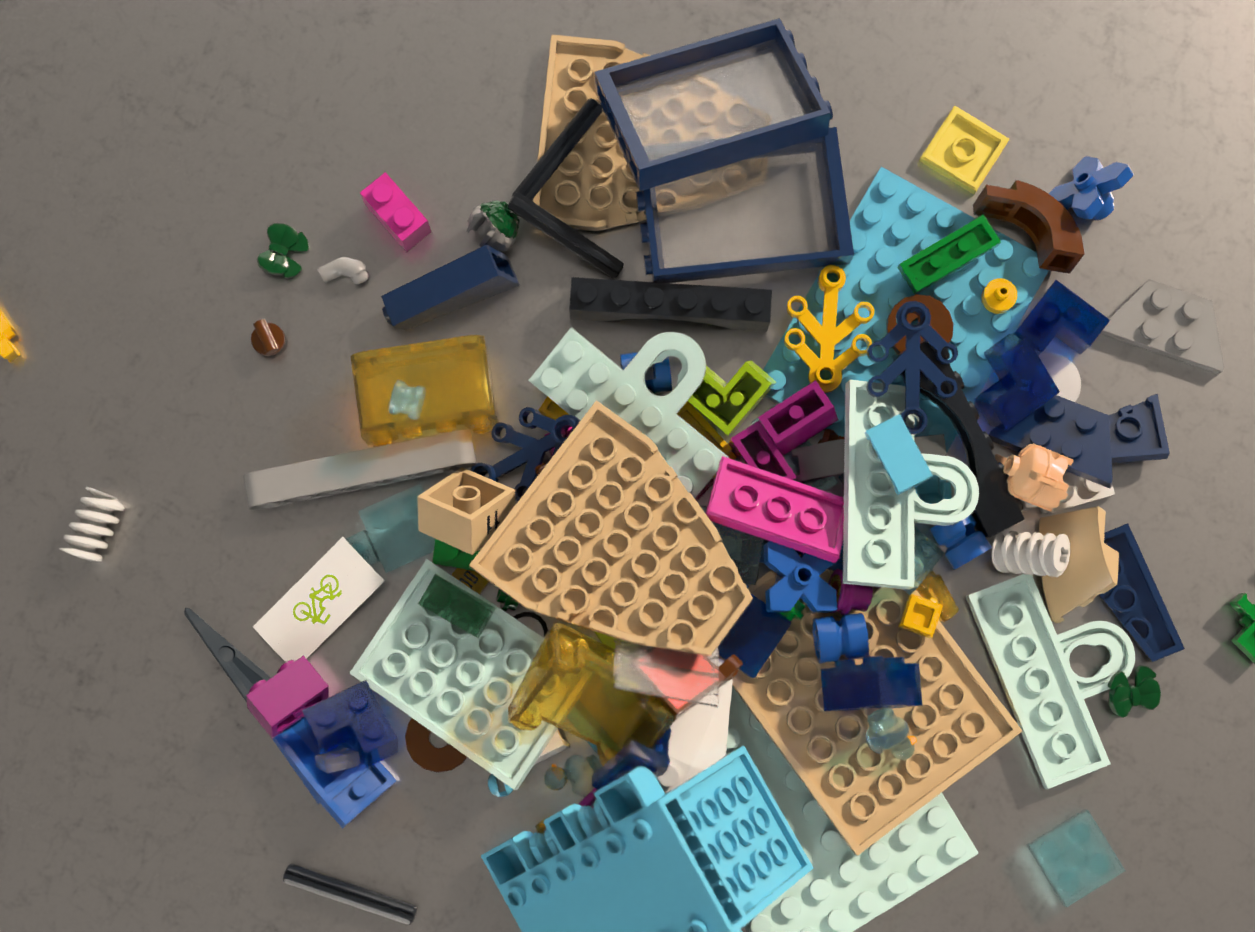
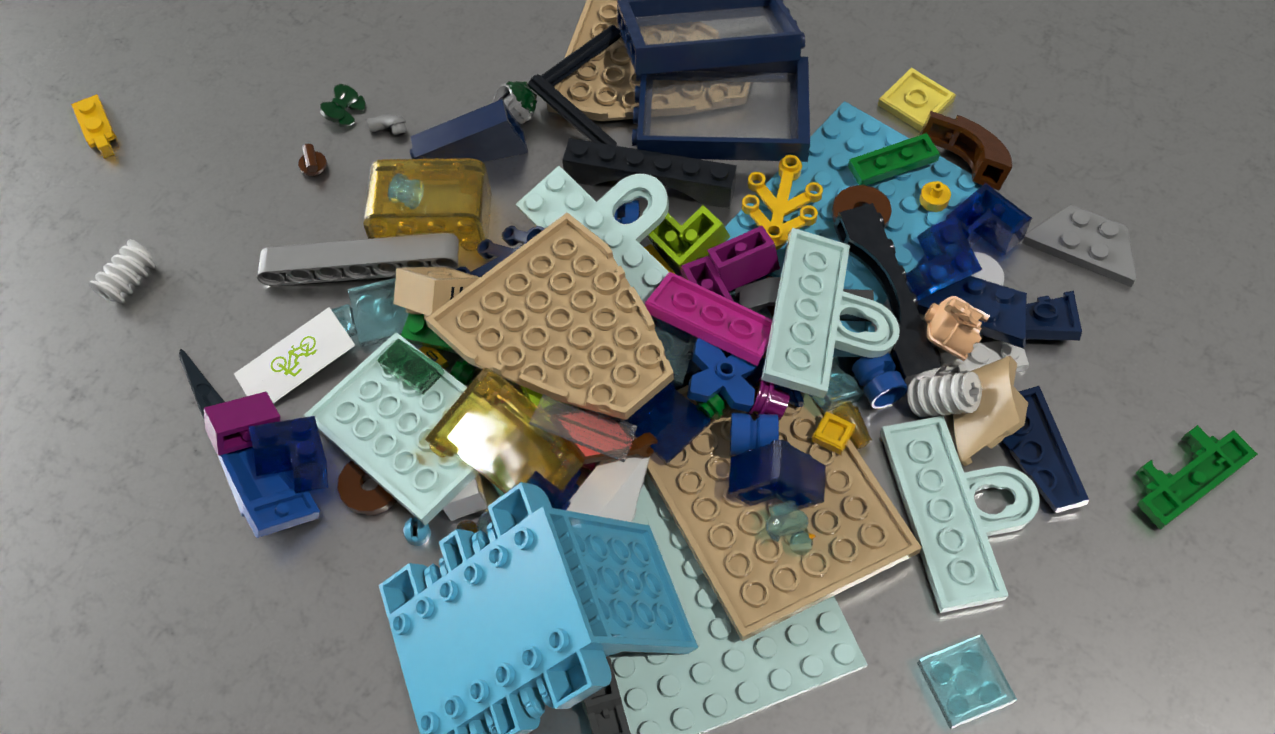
camera: 15 degrees right, 20 degrees down
black axle [283,864,417,925] -> none
clear tile [315,748,360,773] -> none
dark pink brick [360,172,432,252] -> none
medium azure hinge [864,414,933,495] -> none
dark blue plant [866,301,958,435] -> none
blue plant [1049,156,1134,220] -> none
dark green piece [1108,665,1161,718] -> none

